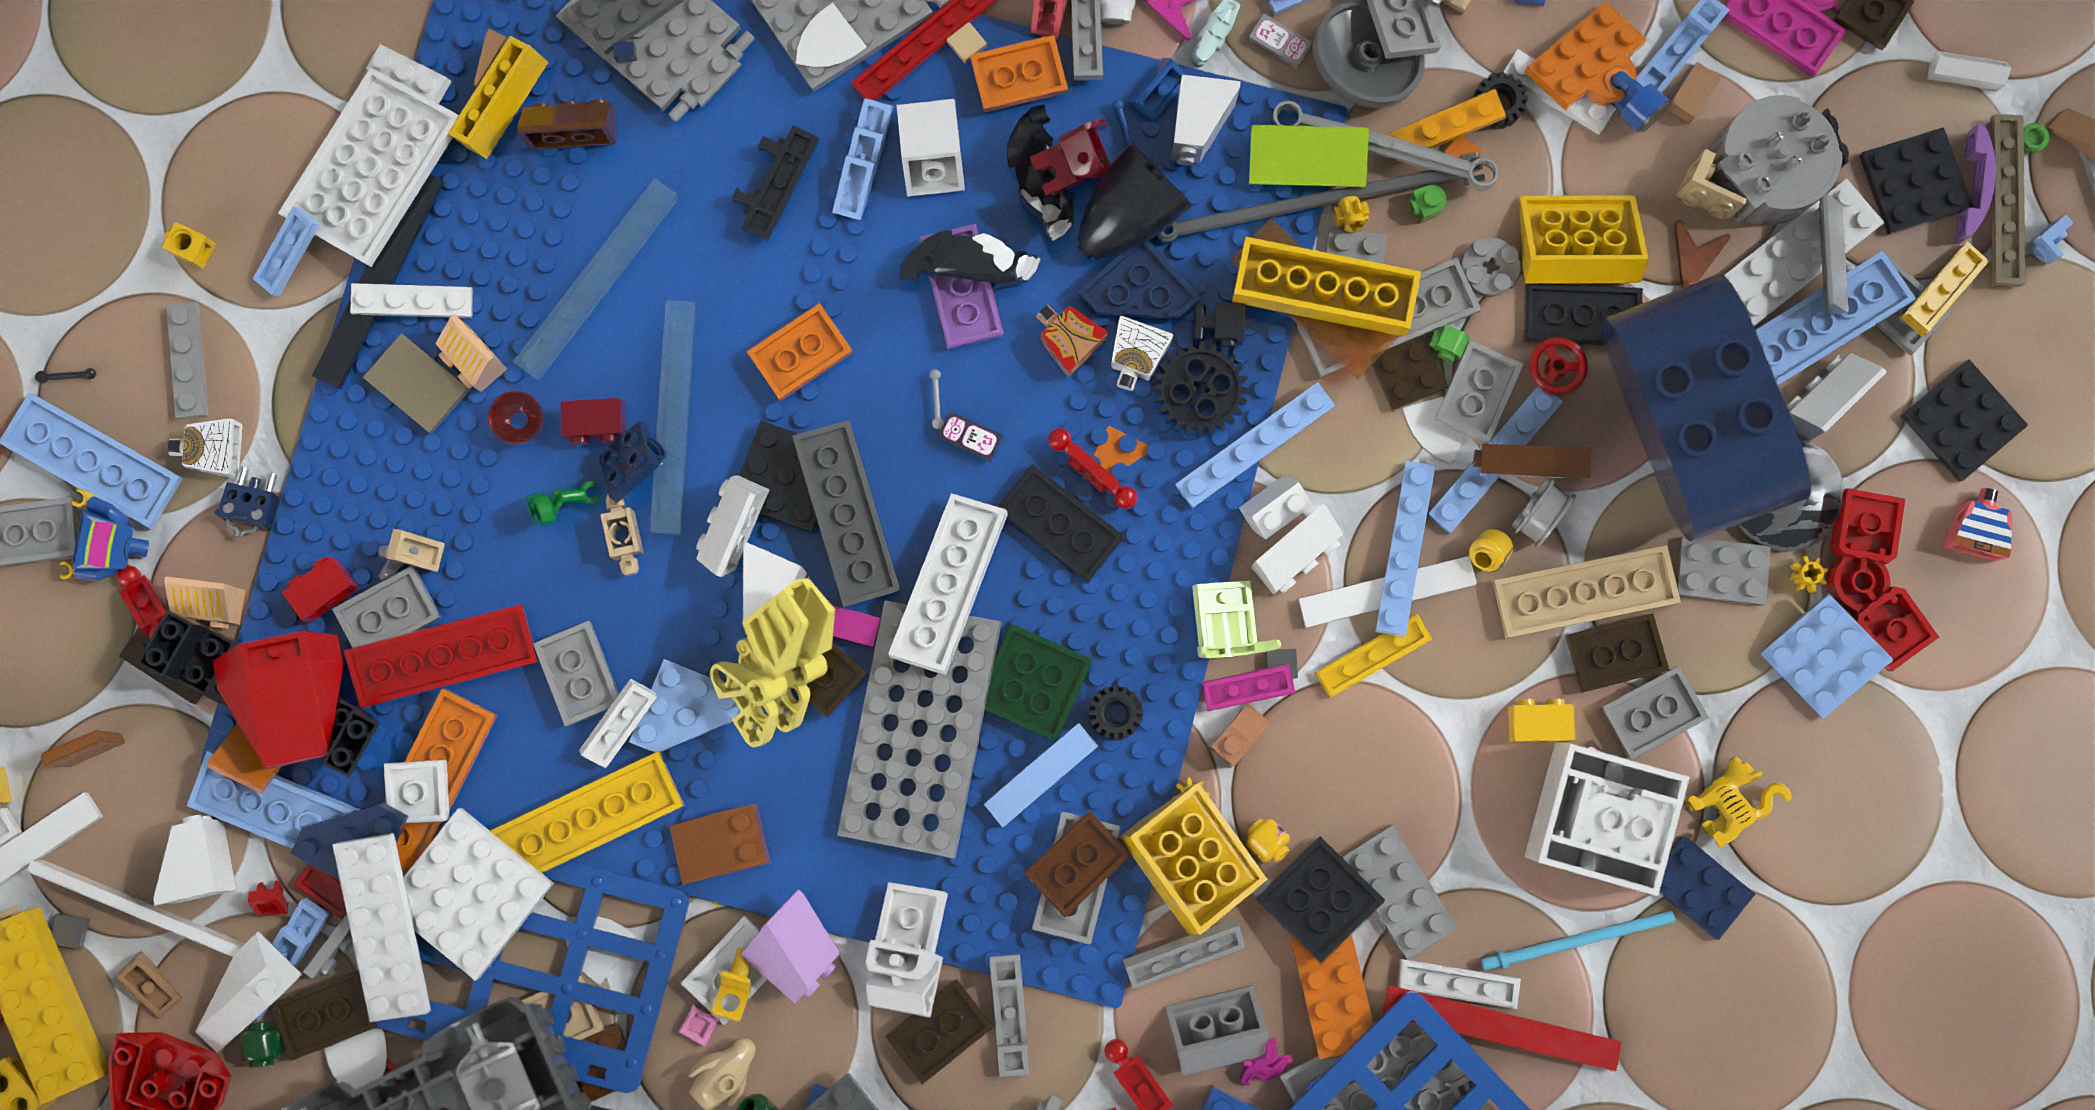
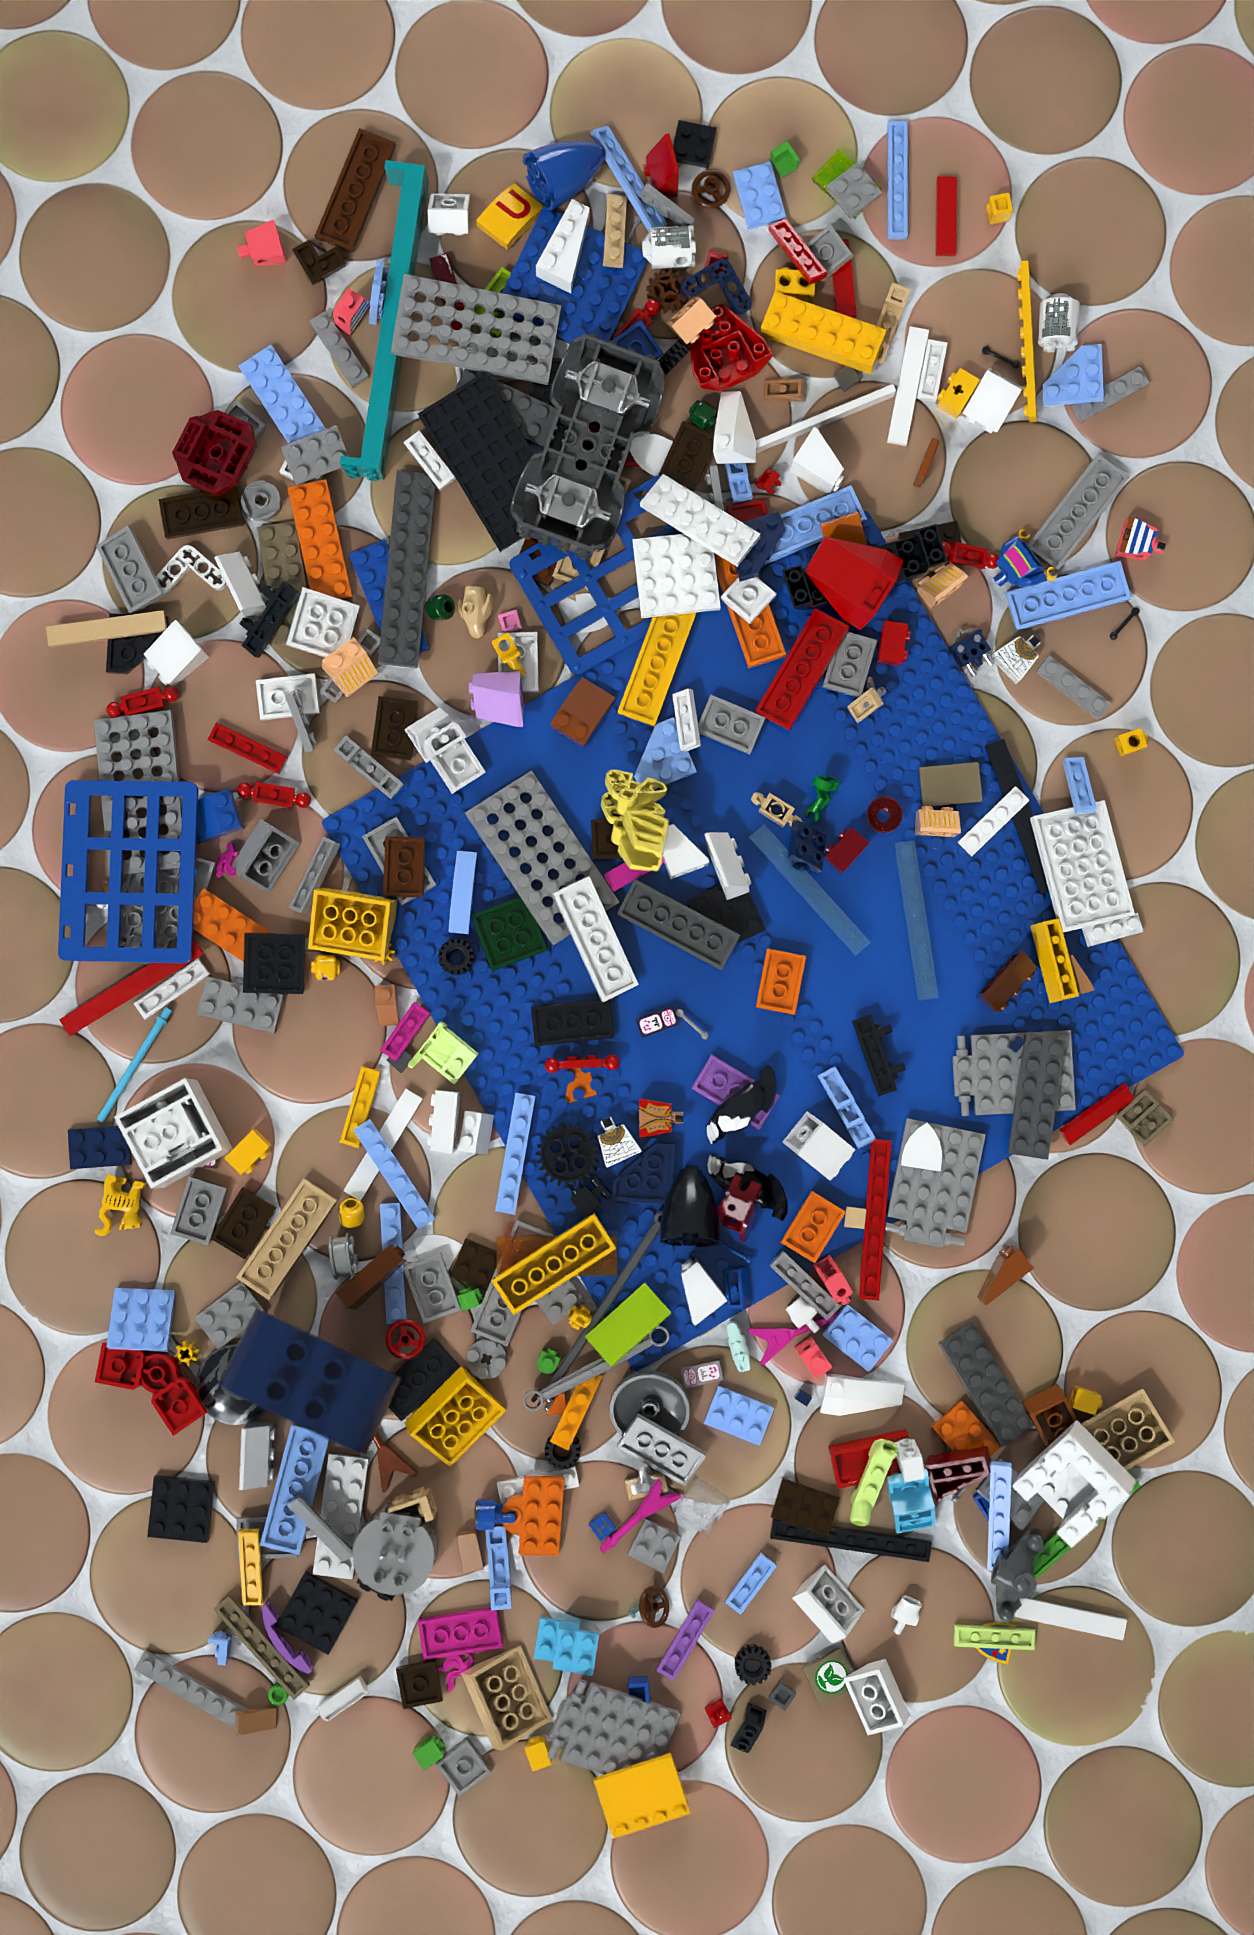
camera: 140 degrees right, 5 degrees up
torso [1943,488,2012,561] -> none

